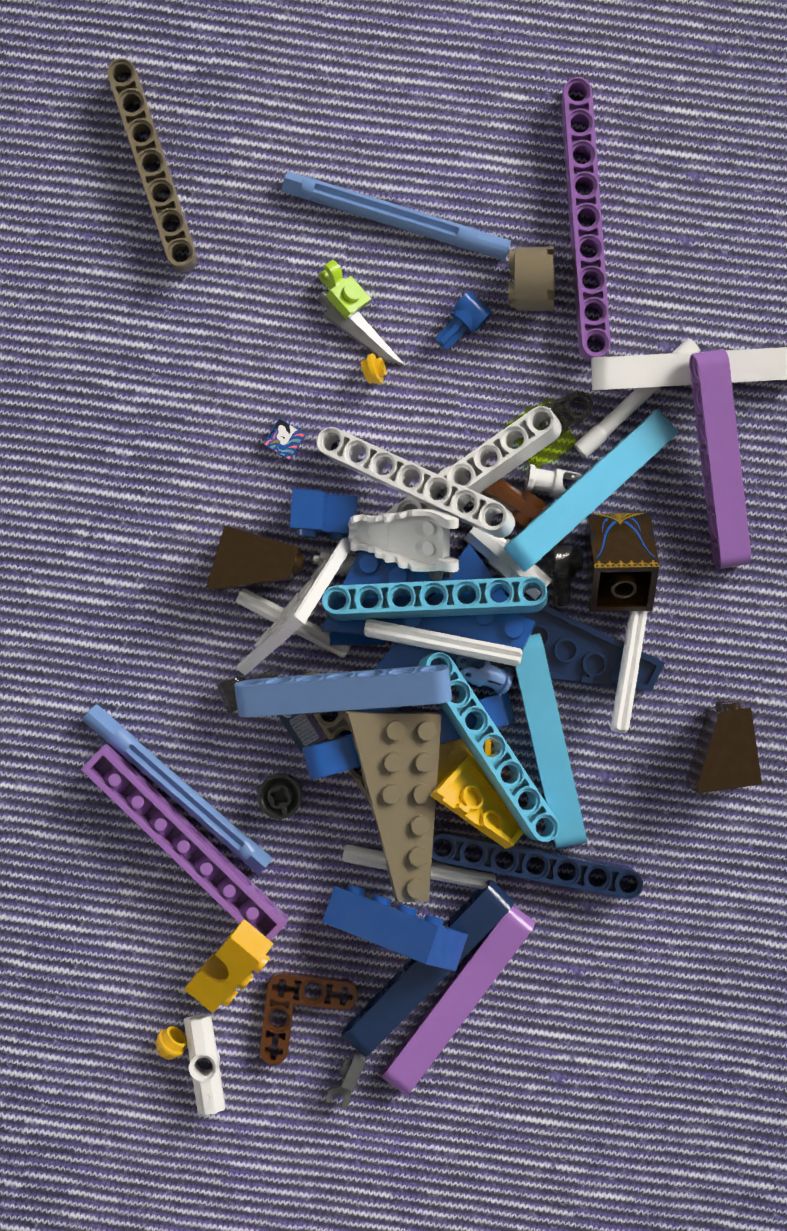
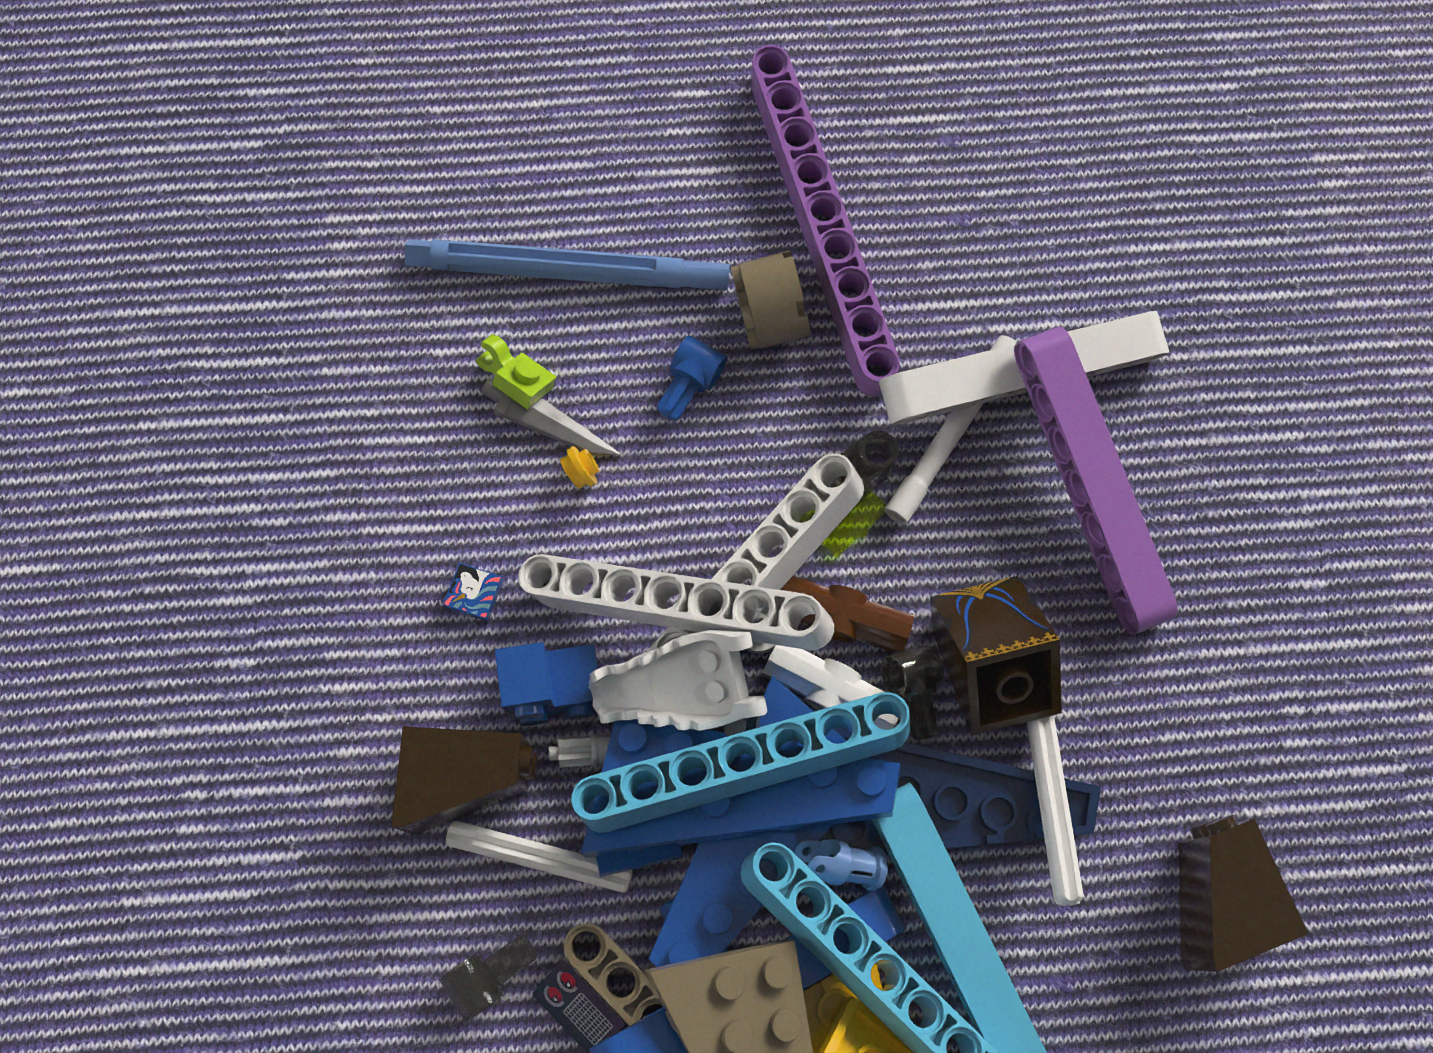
camera: 20 degrees left, 15 degrees down
dark tan beam [107,58,198,273] -> none
medium blue beam [234,665,452,718] -> none
white tile [237,537,351,675] -> none
white axle [364,619,523,666] -> none
medium azure beam [503,408,679,572] -> none
white piece [524,464,582,497] -> none

